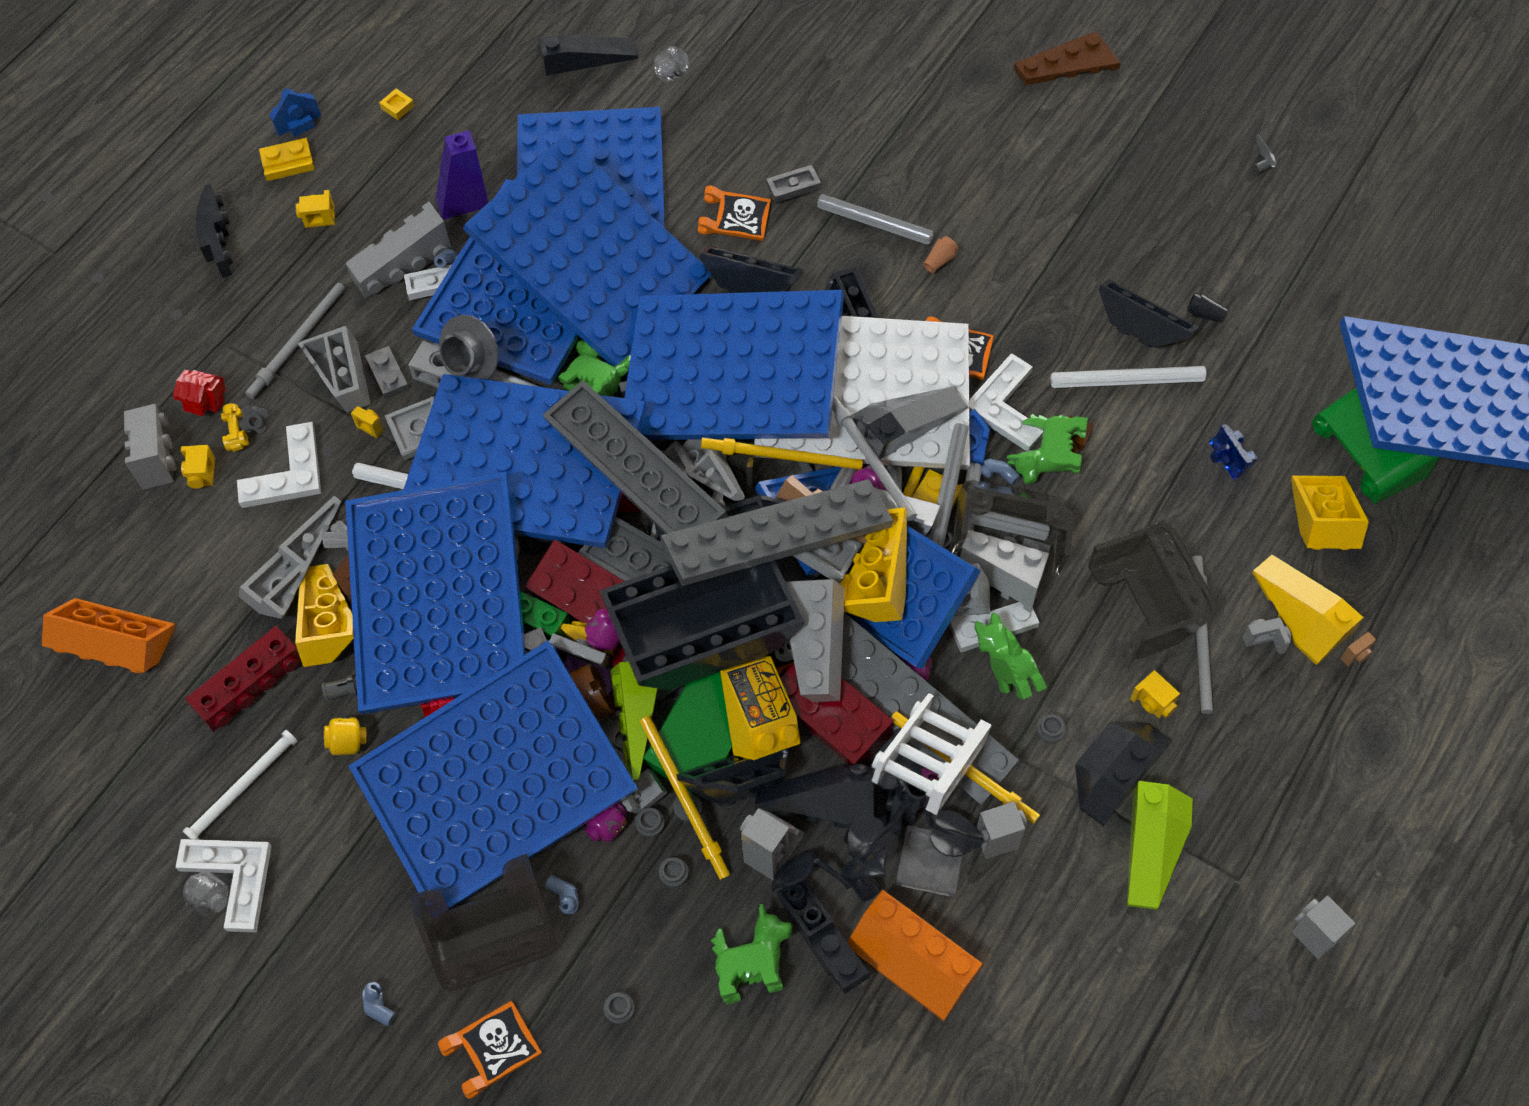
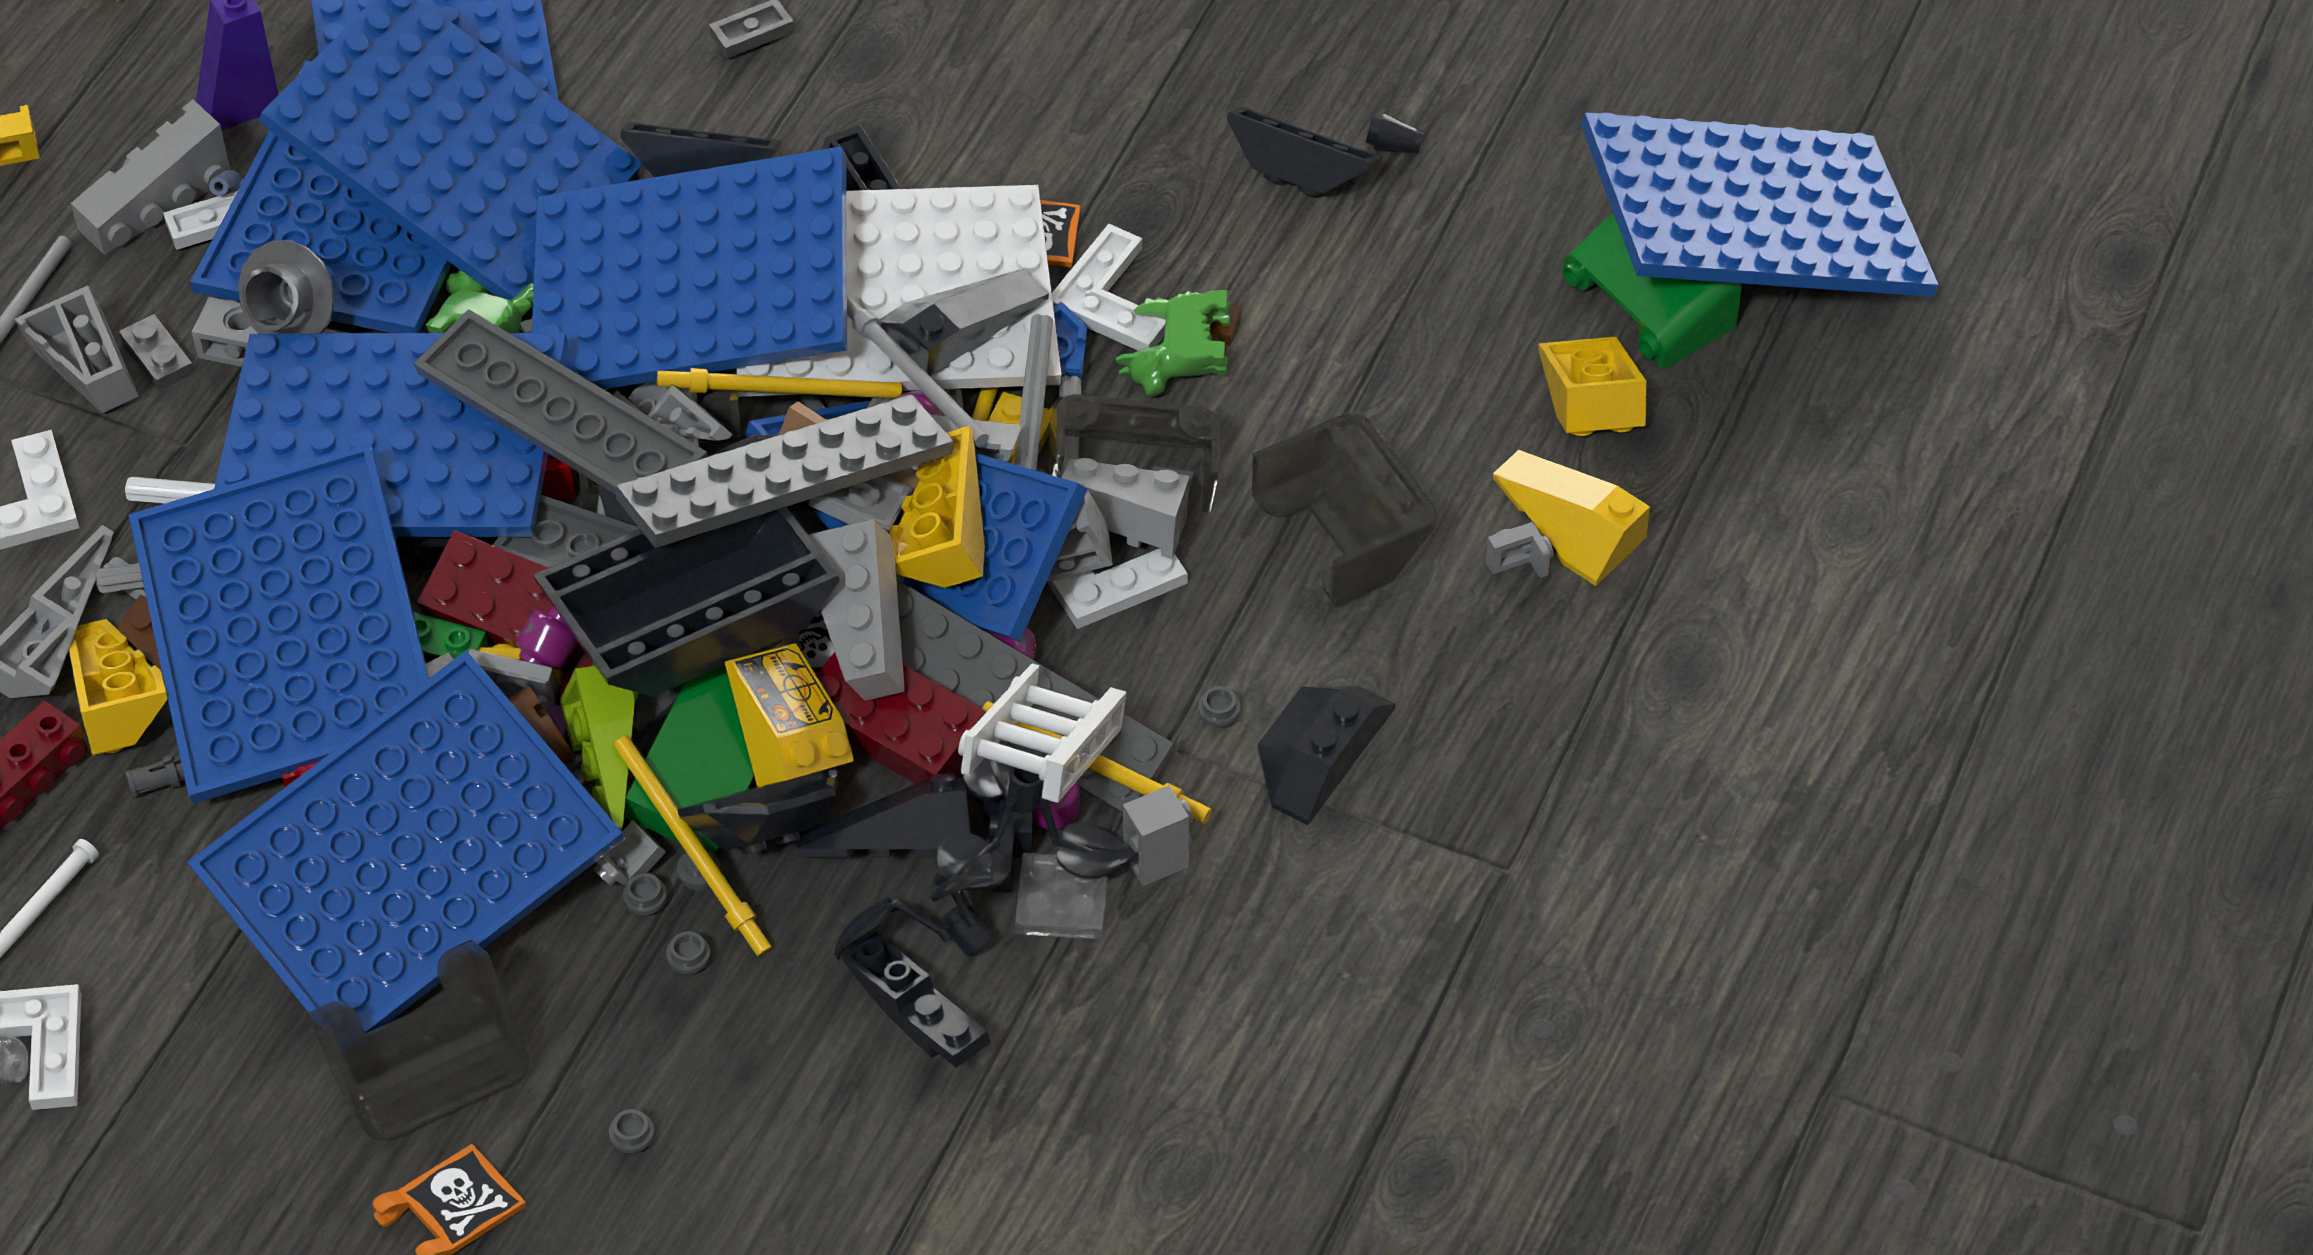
camera: 10 degrees left, 10 degrees down
yellow head [324,717,366,756] -> none
yellow plate [351,406,383,438] -> none
sand blue arm [362,982,396,1027] -> none
light grey plate [385,396,434,461] -> none
sand blue arm [545,875,579,914] -> none
magenta head [584,803,627,842] -> none
flag [698,186,771,241] -> none
bright green animal [711,904,792,1005] -> none
light grey wedge [740,808,806,880] -> none
light grey axle [817,194,934,245] -> none
orange slope [847,890,983,1021] -> none
nougat cone [923,236,959,274] -> none
light grey axle [970,508,1050,540] -> none
bright green animal [974,613,1047,699] -> none
sand blue arm [981,459,1021,486] -> none
white axle [1050,366,1206,388] -> none
lime wedge [1127,781,1193,910] -> none
yellow brick [1130,670,1180,719] -> none
light grey bar [1190,556,1213,714] -> none
clear blue hips [1209,424,1258,479] -> none
light grey brick [1292,895,1356,960] -> none
medium nougat plate [1340,632,1376,667] -> none

